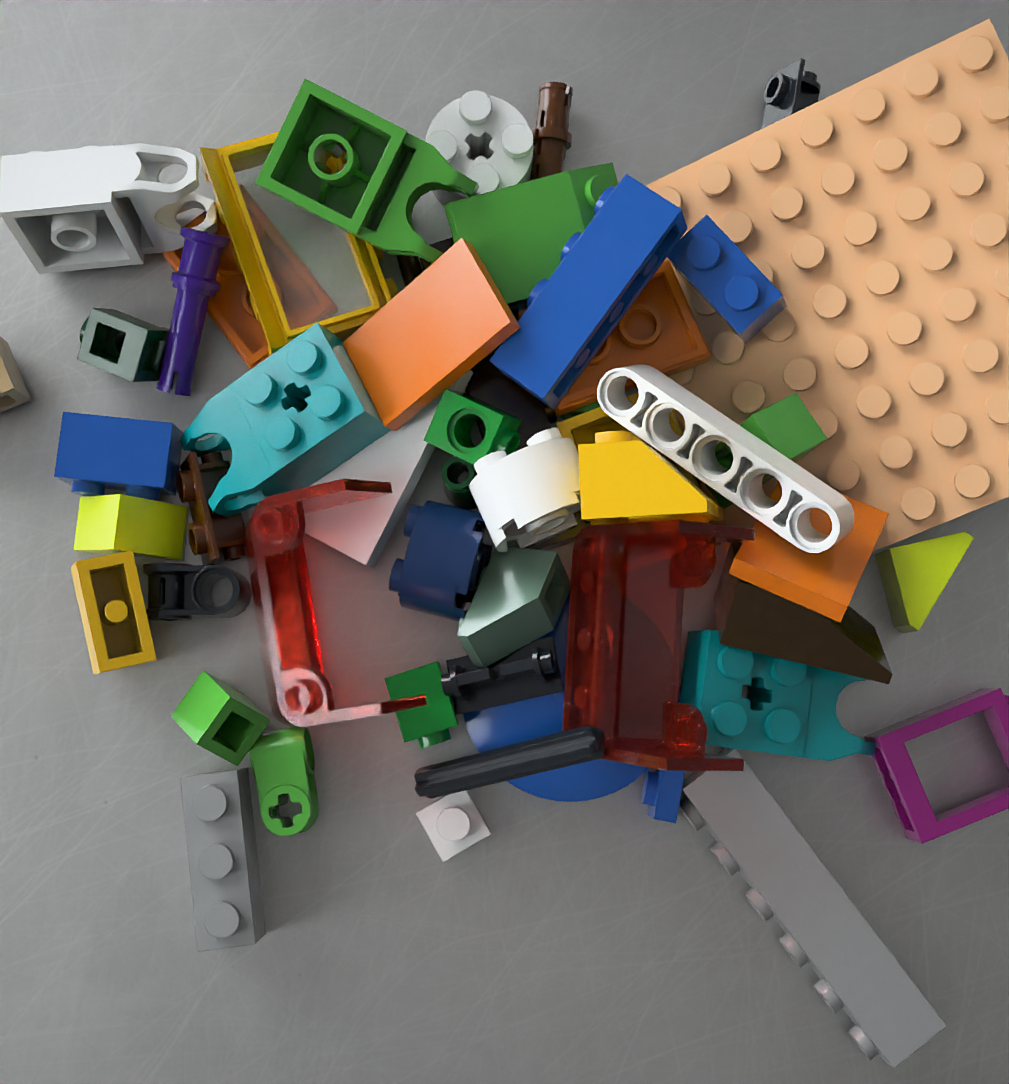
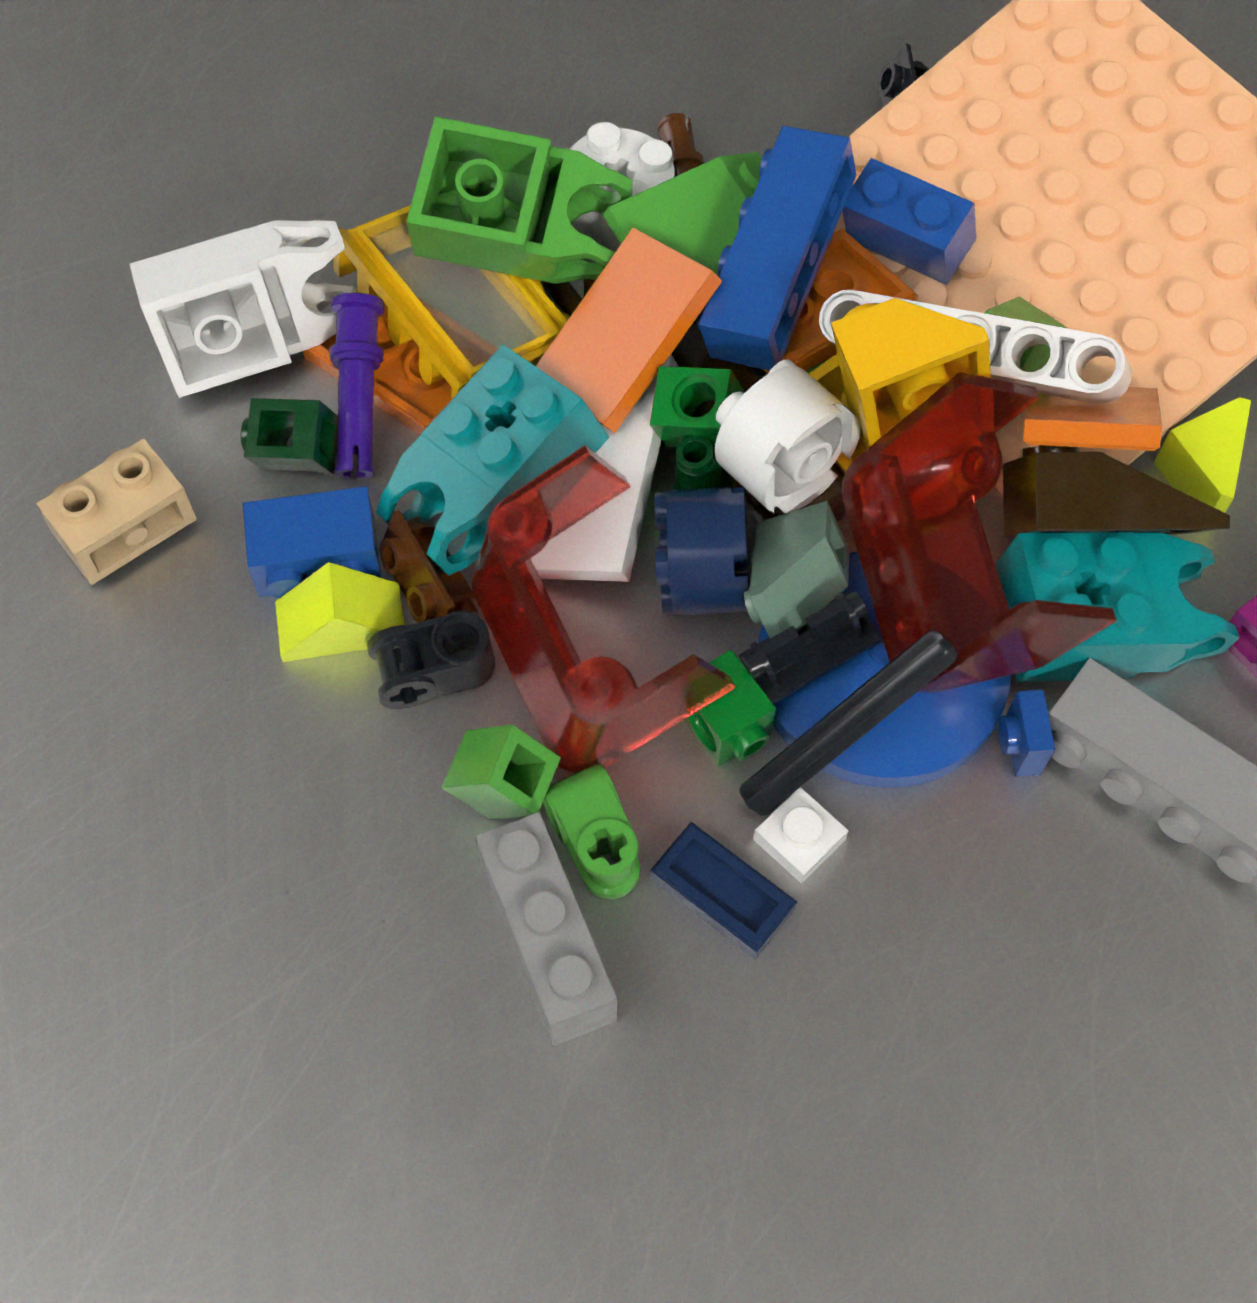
camera: 10 degrees left, 20 degrees down
yellow brick [70,550,157,675] -> none
none -> dark blue tile [649,822,798,959]

